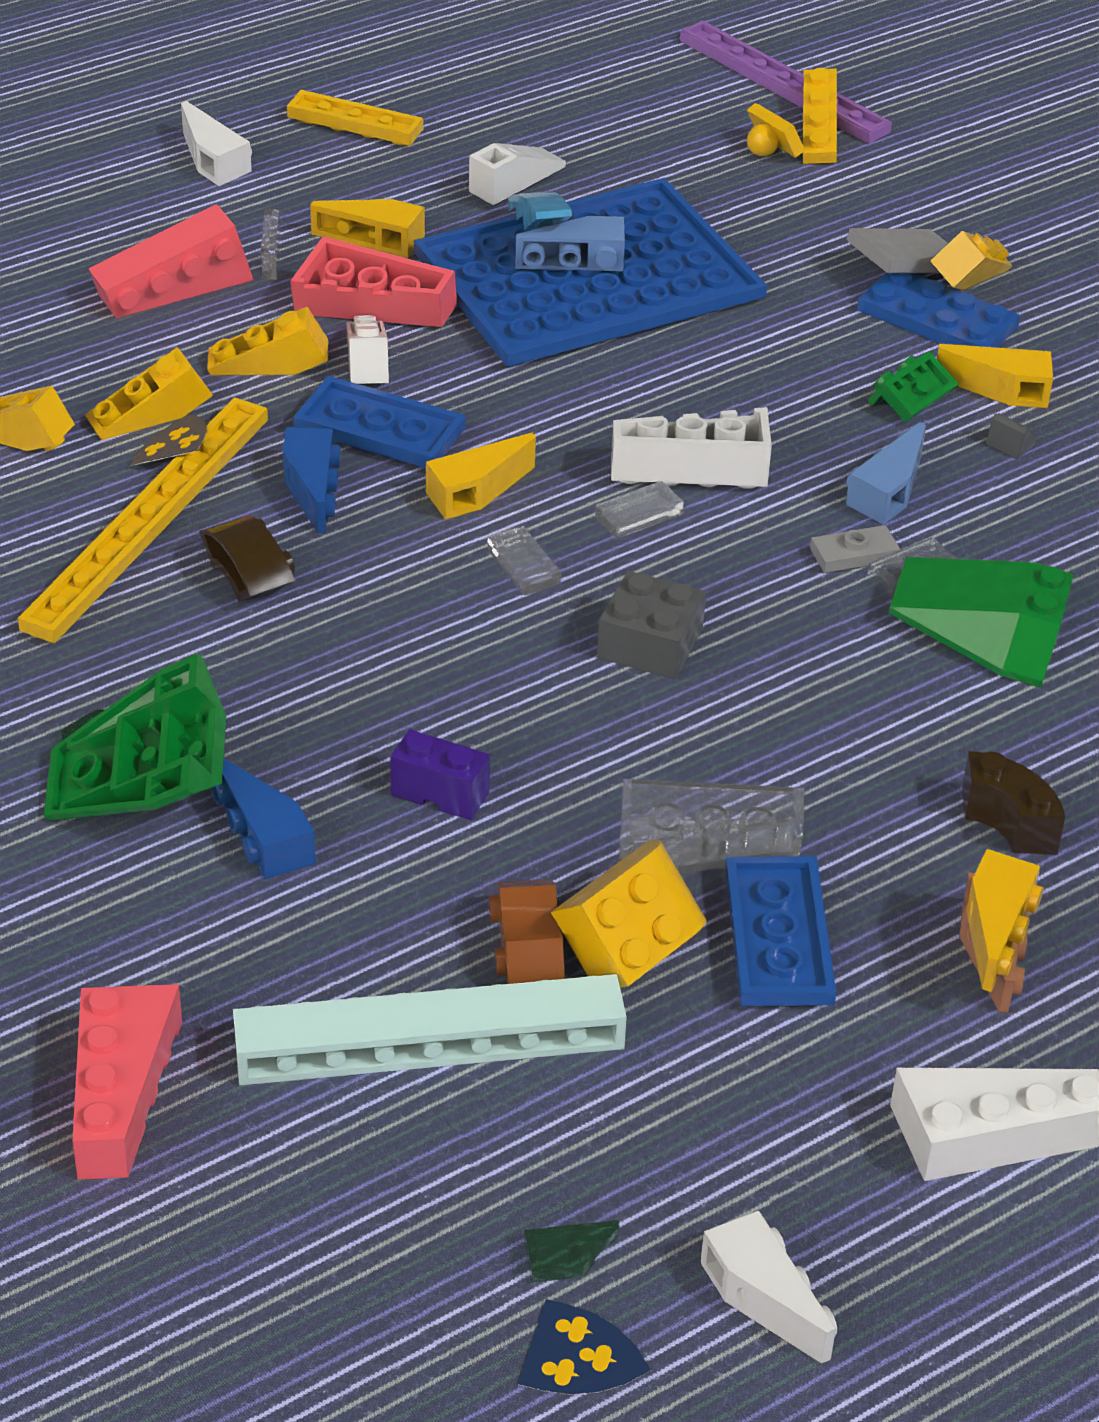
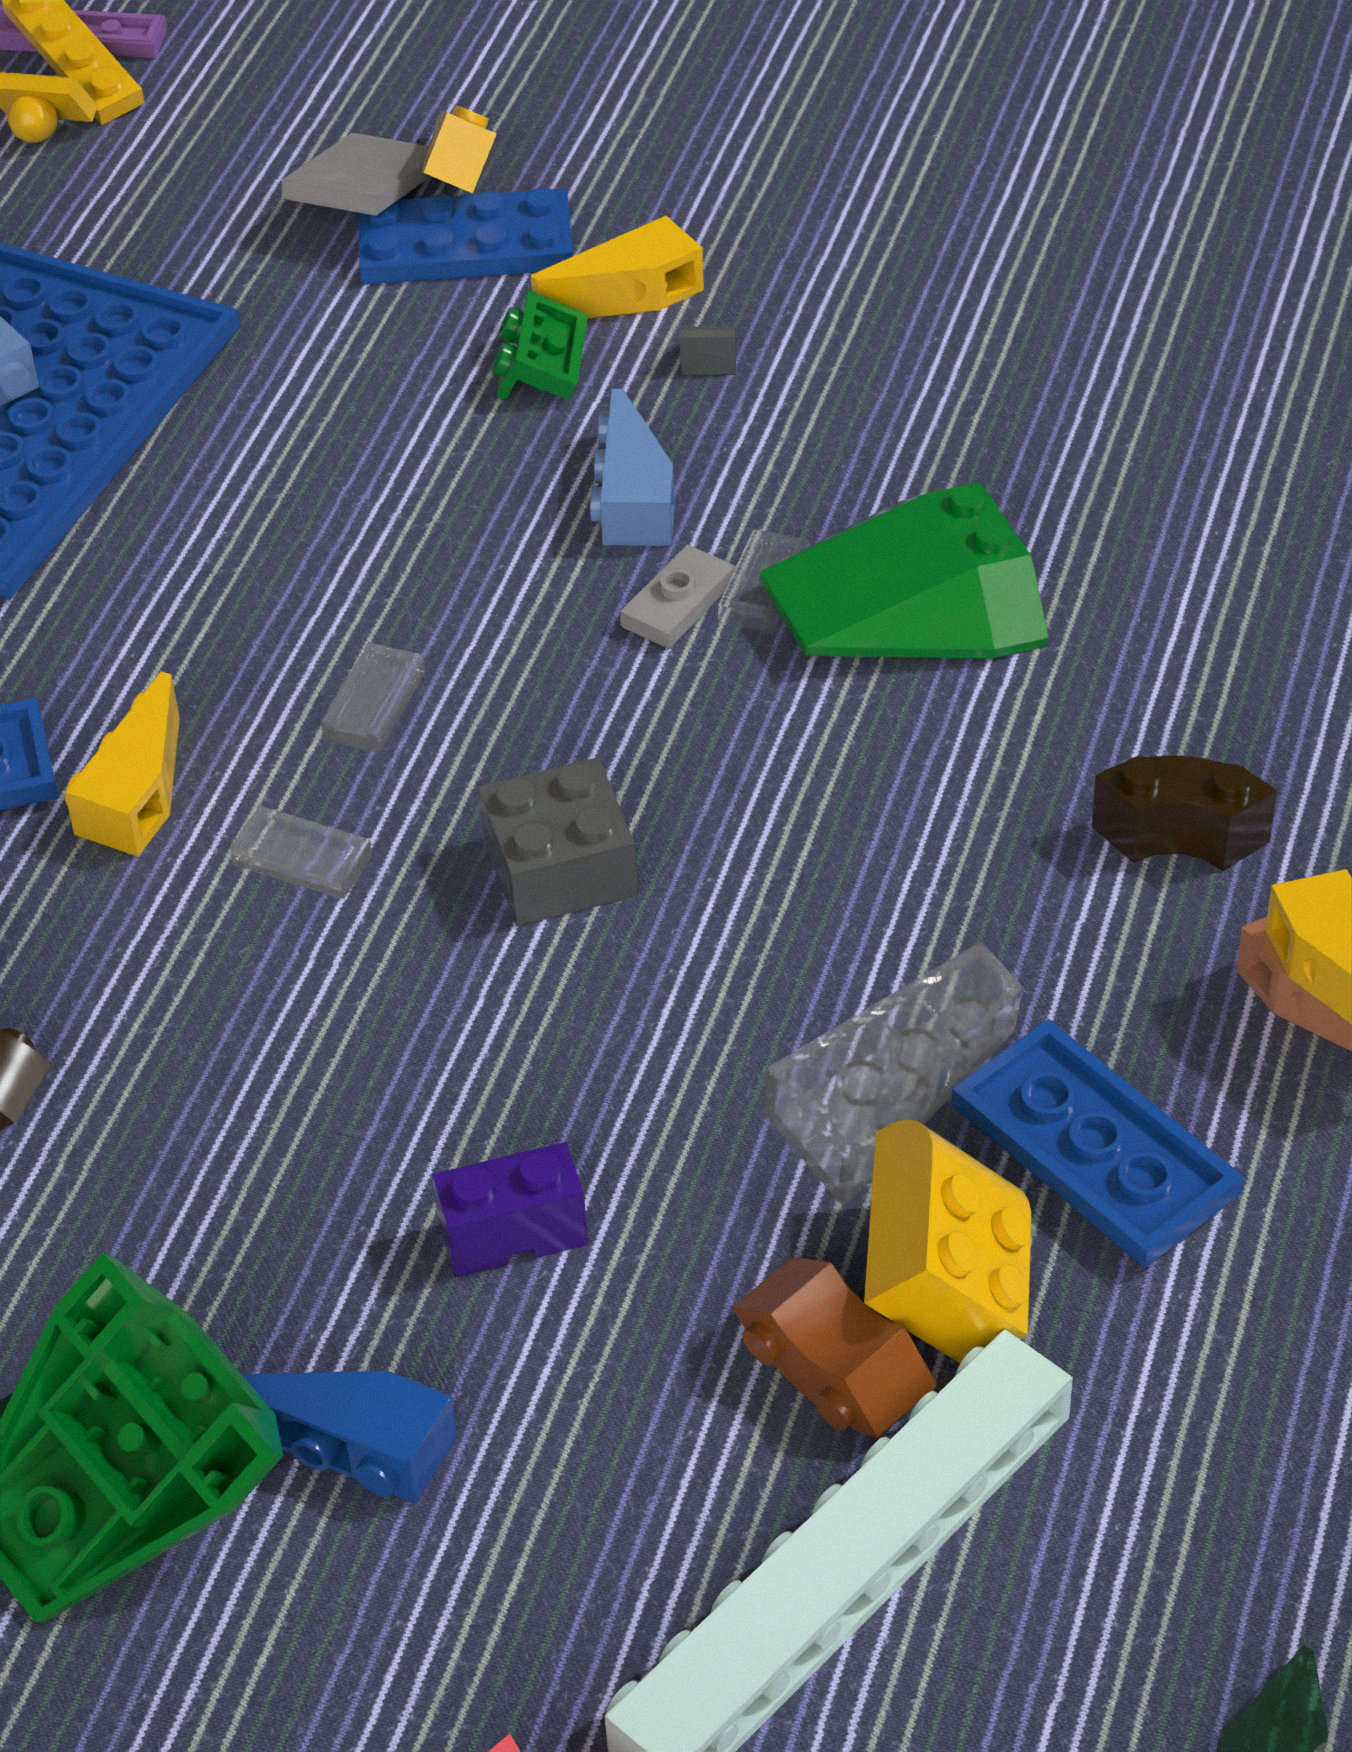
camera: 35 degrees left, 5 degrees up
white wedge [611,407,771,489] -> none

